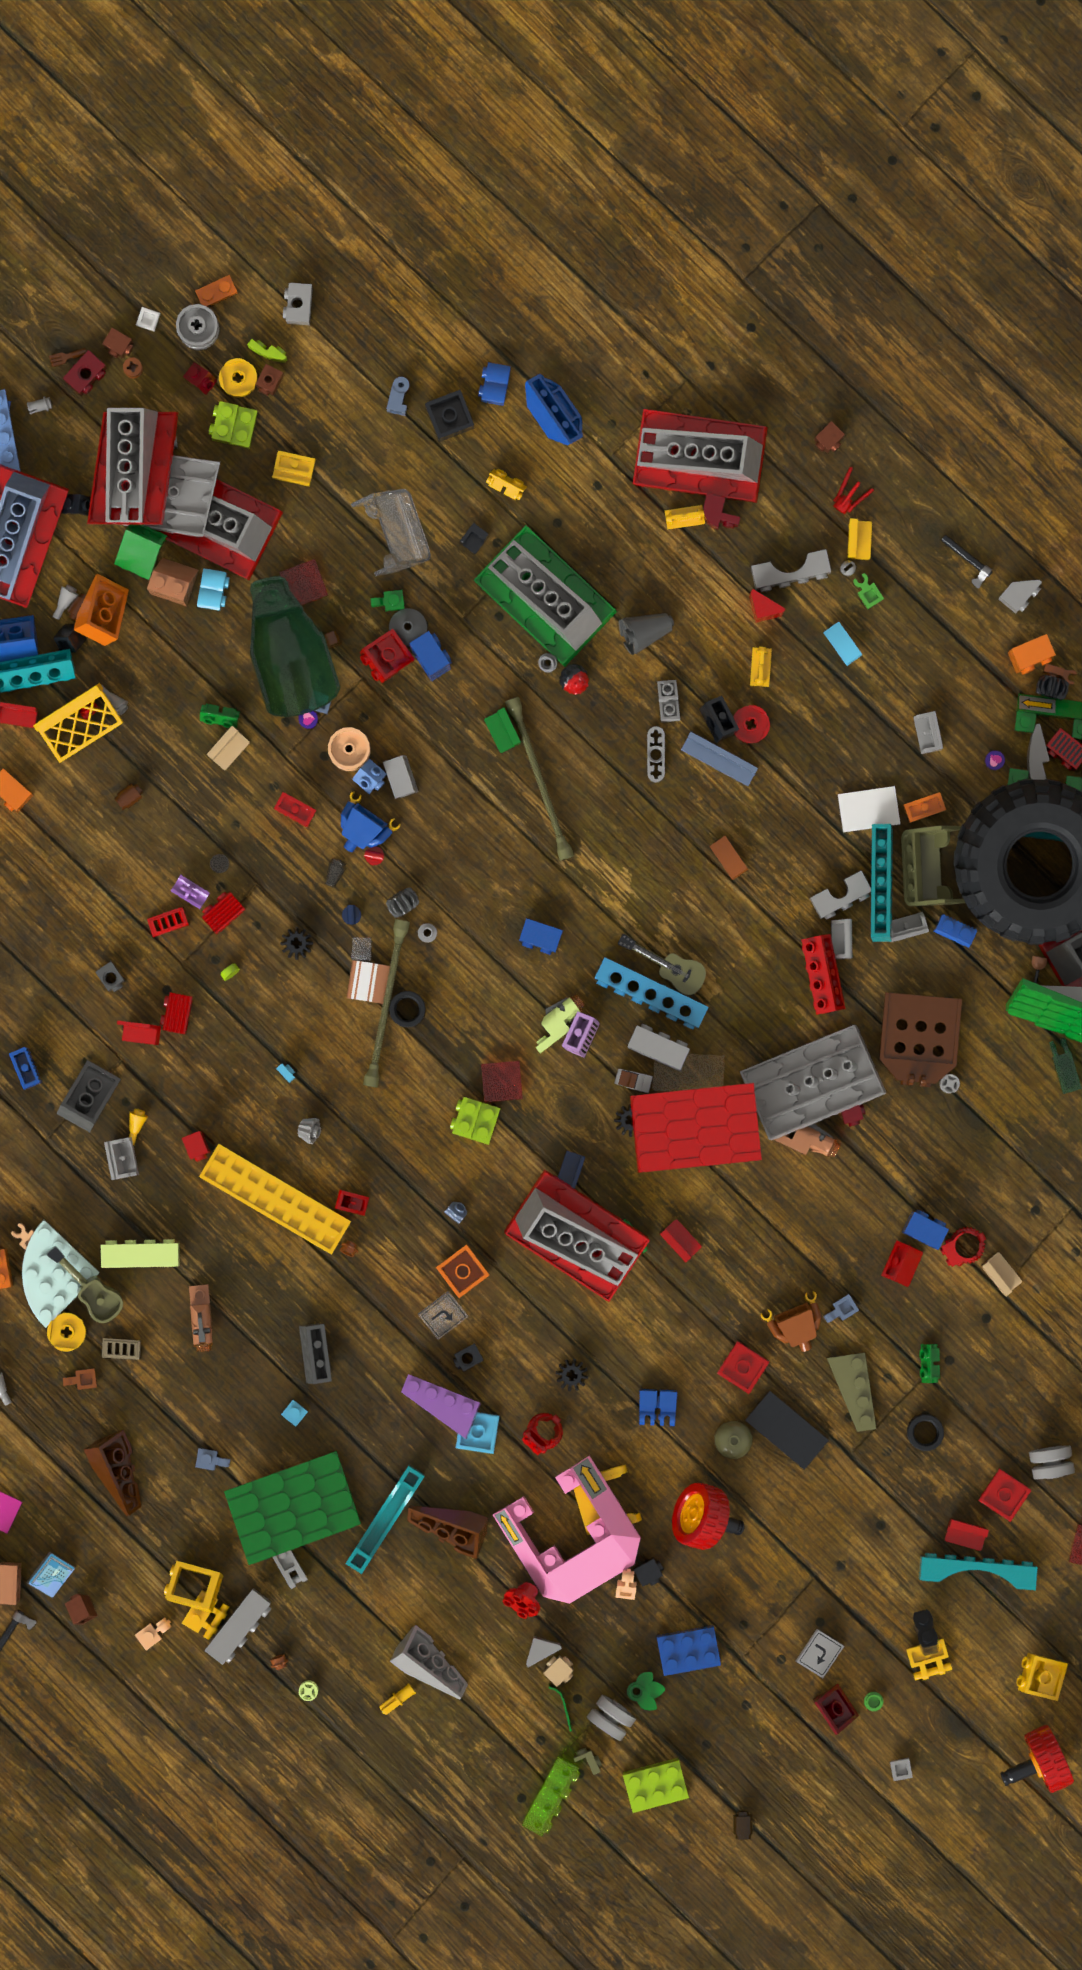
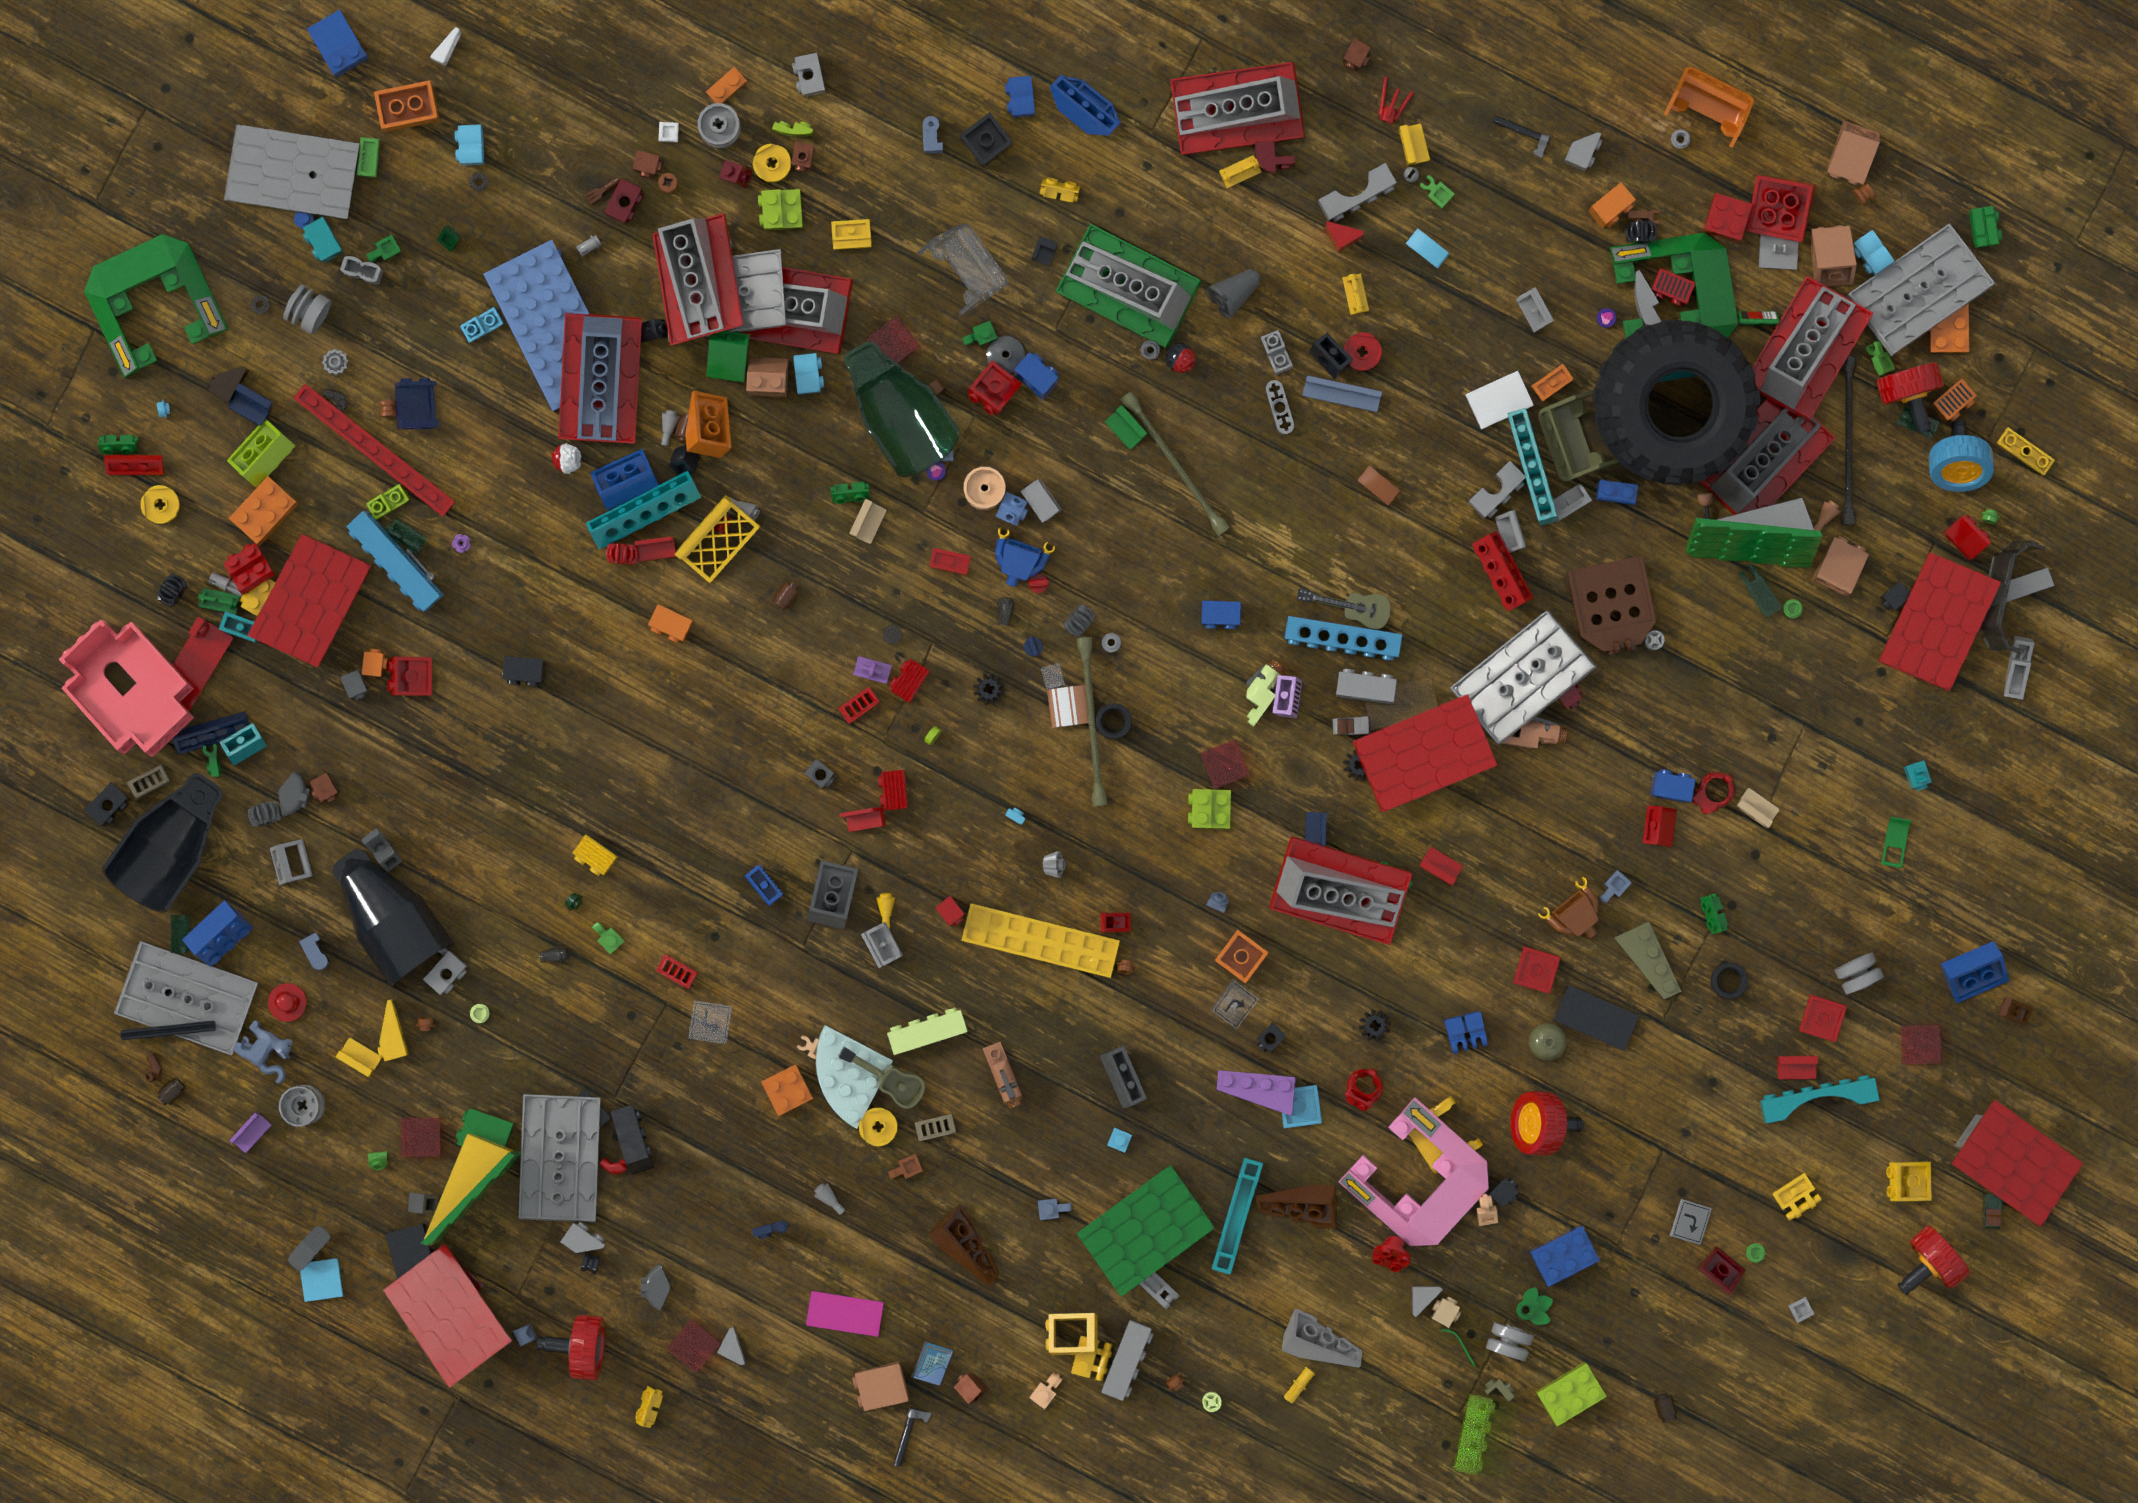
camera: 15 degrees left, 0 degrees up
black brick [913,1609,939,1656] -> none

